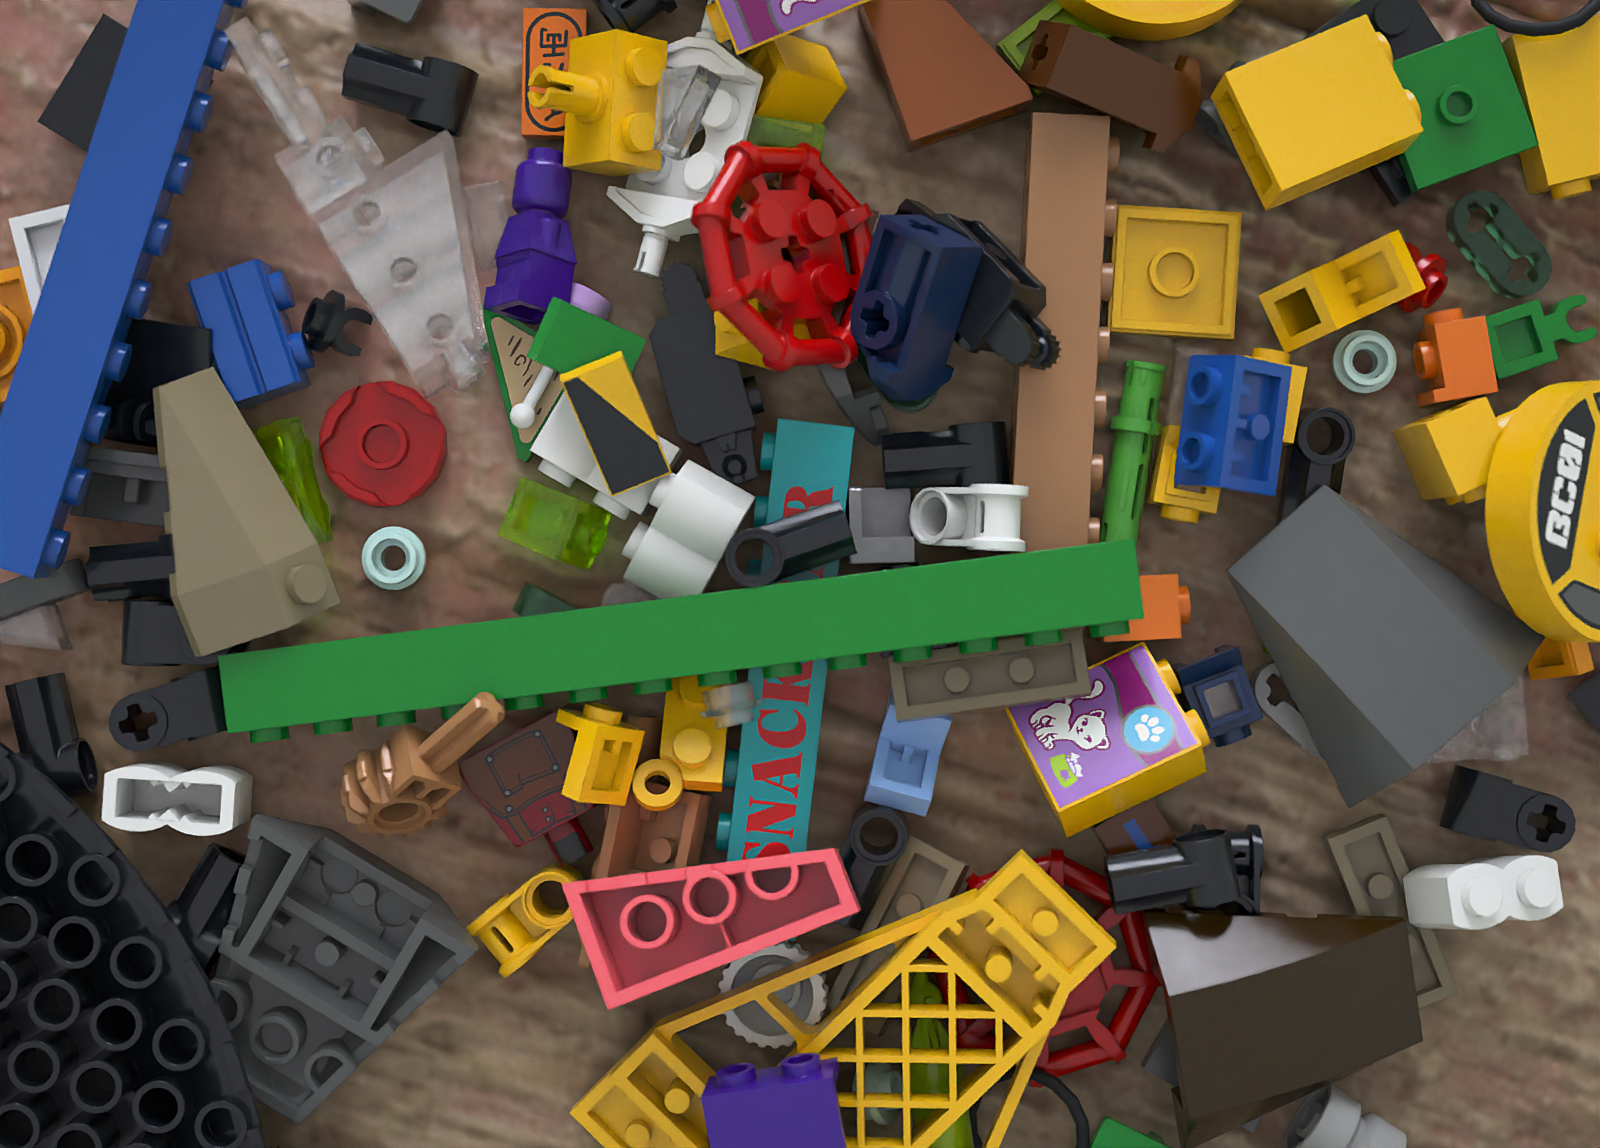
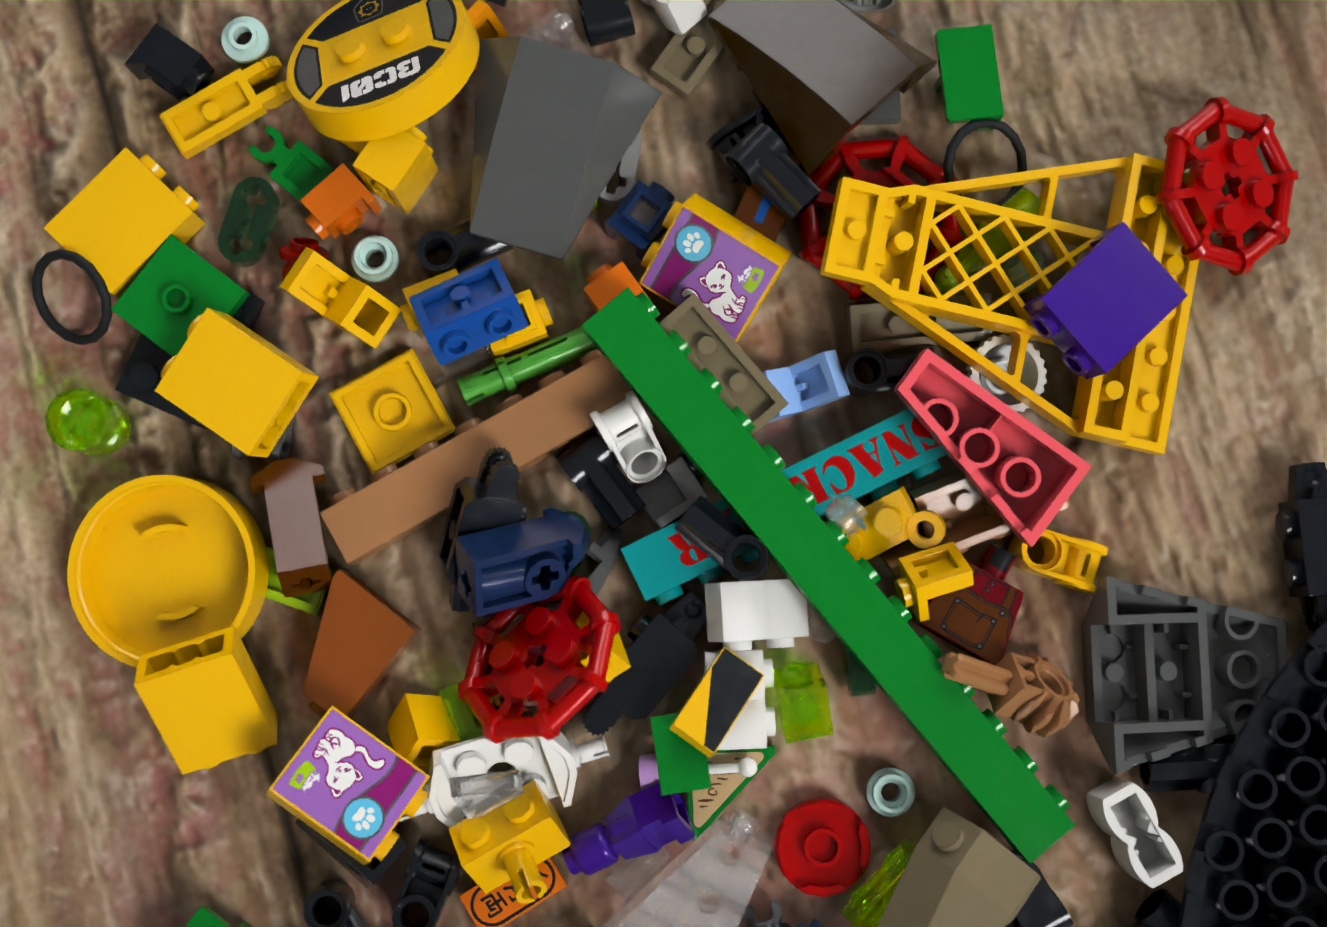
camera: 130 degrees left, 5 degrees down
black piece [109,666,227,752] -> none

